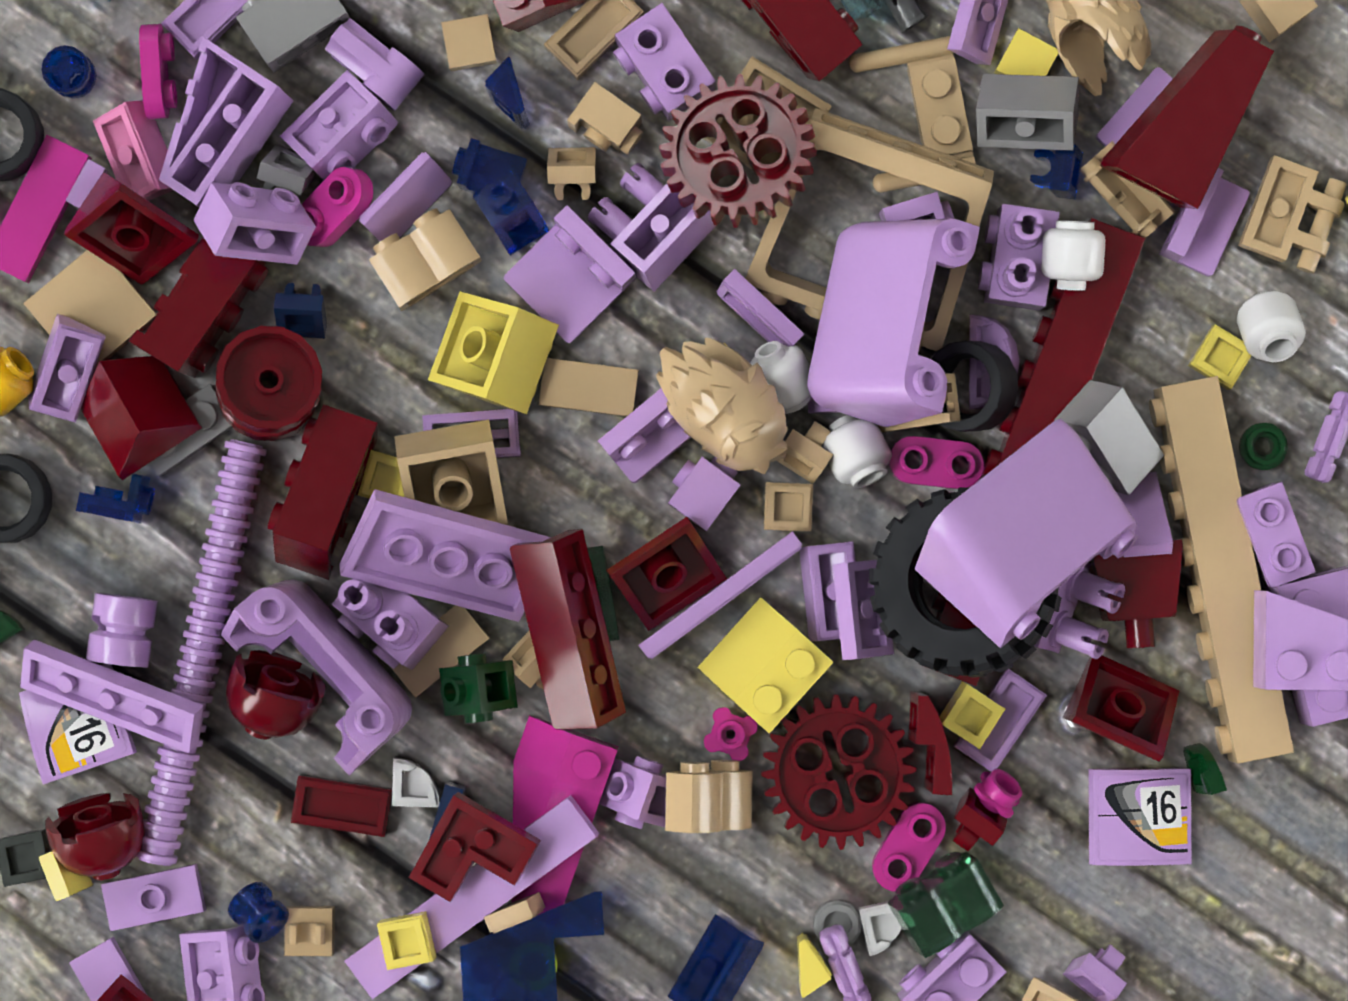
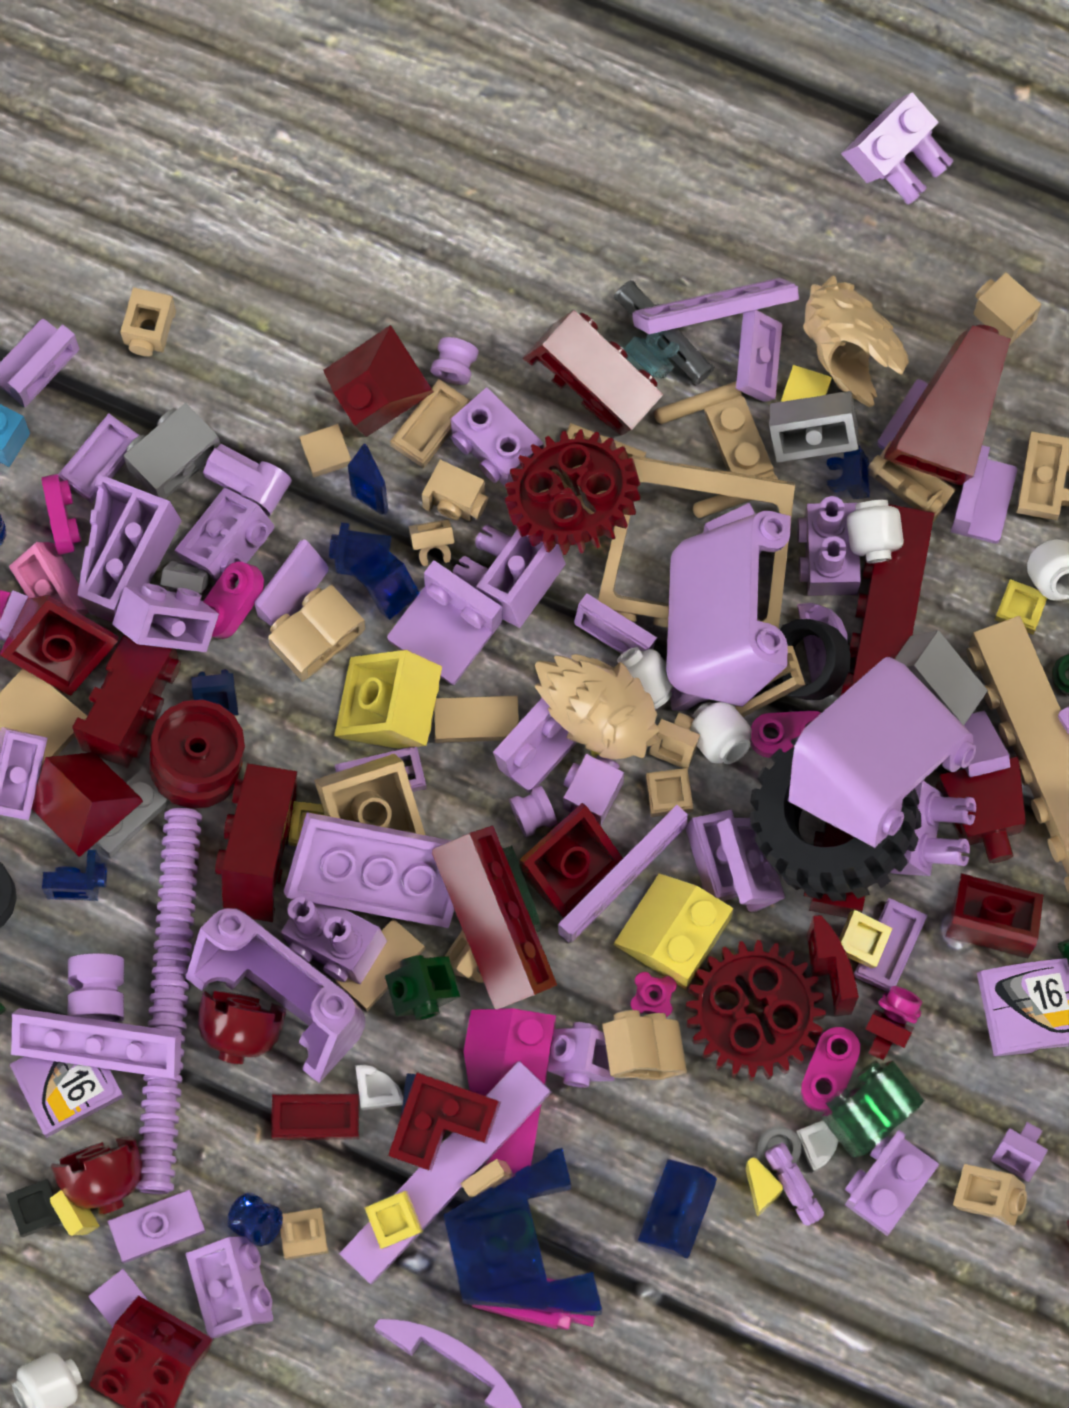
camera: 10 degrees left, 15 degrees down
none -> lavender wheel [509,785,557,838]

